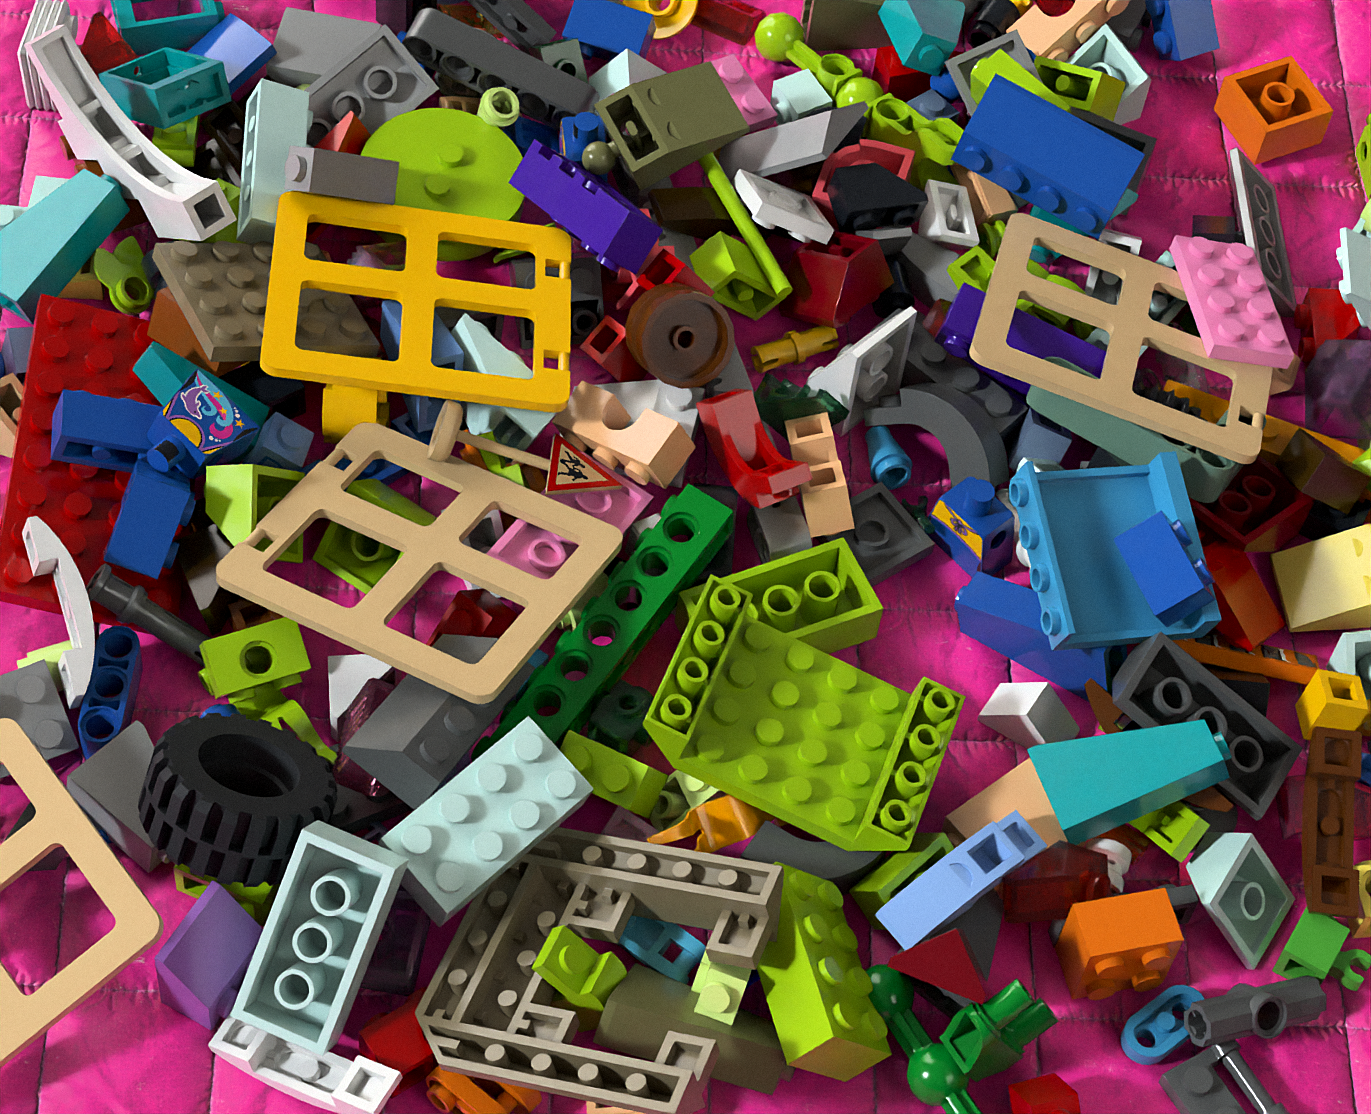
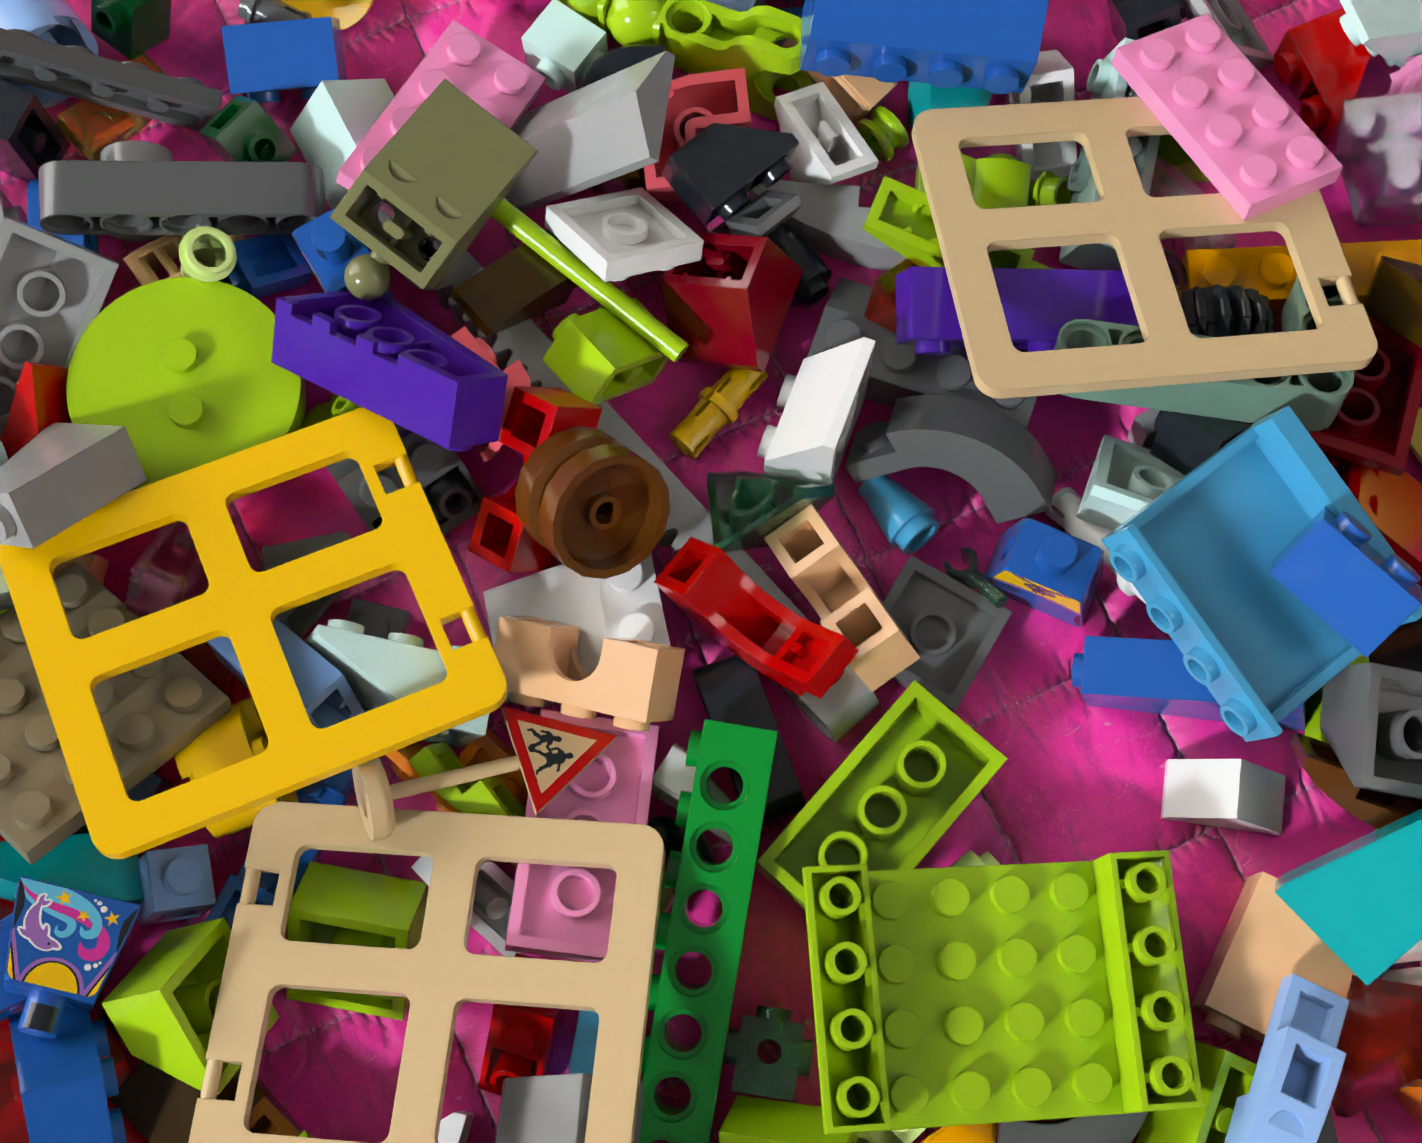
camera: 15 degrees left, 20 degrees up
sand blue brick [1007,407,1072,474] -> none

